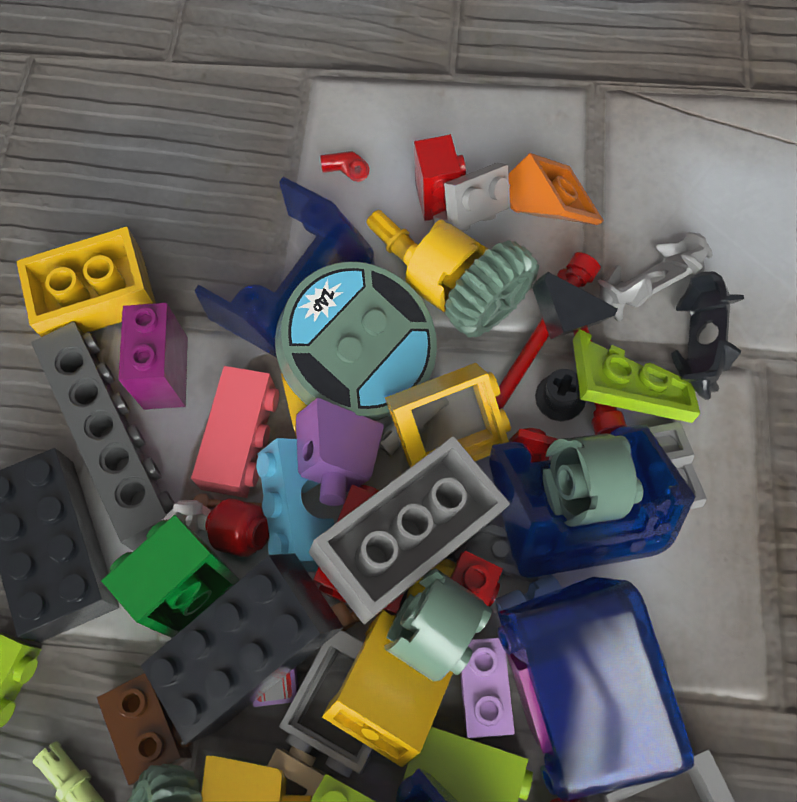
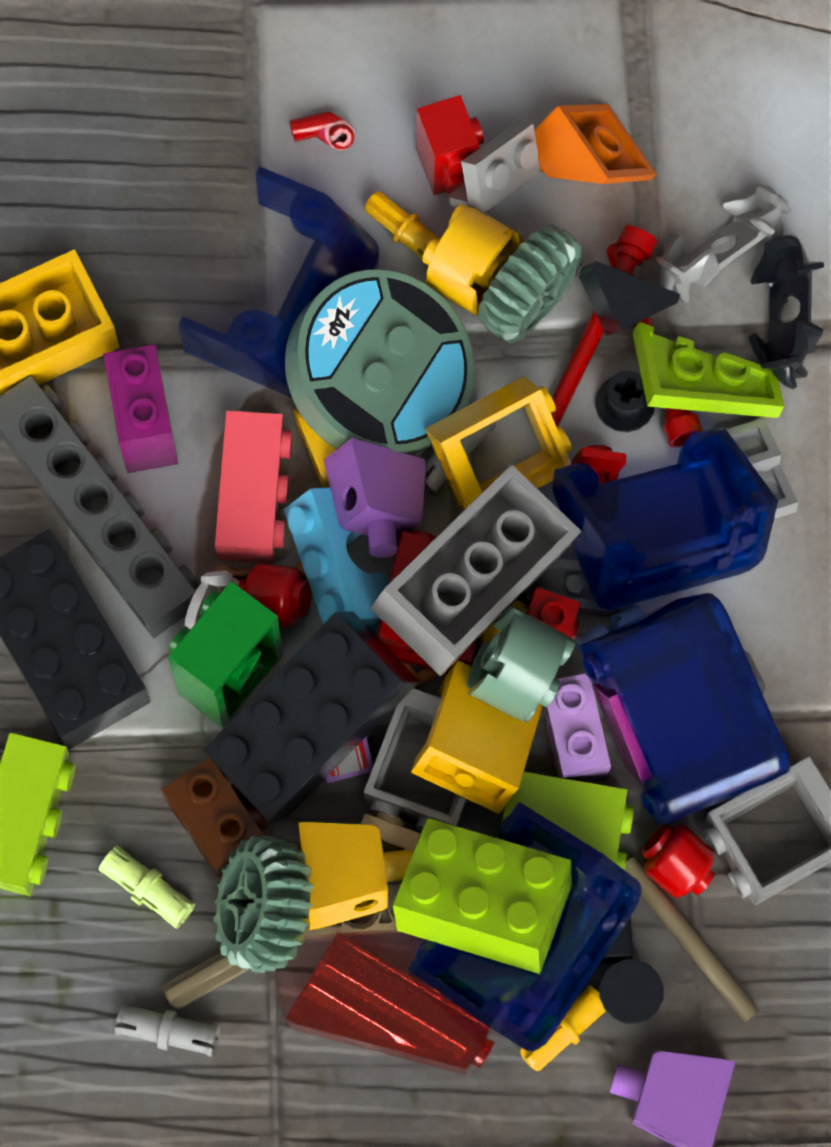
camera: 15 degrees left, 5 degrees up
sand green brick [543,434,643,526] -> none

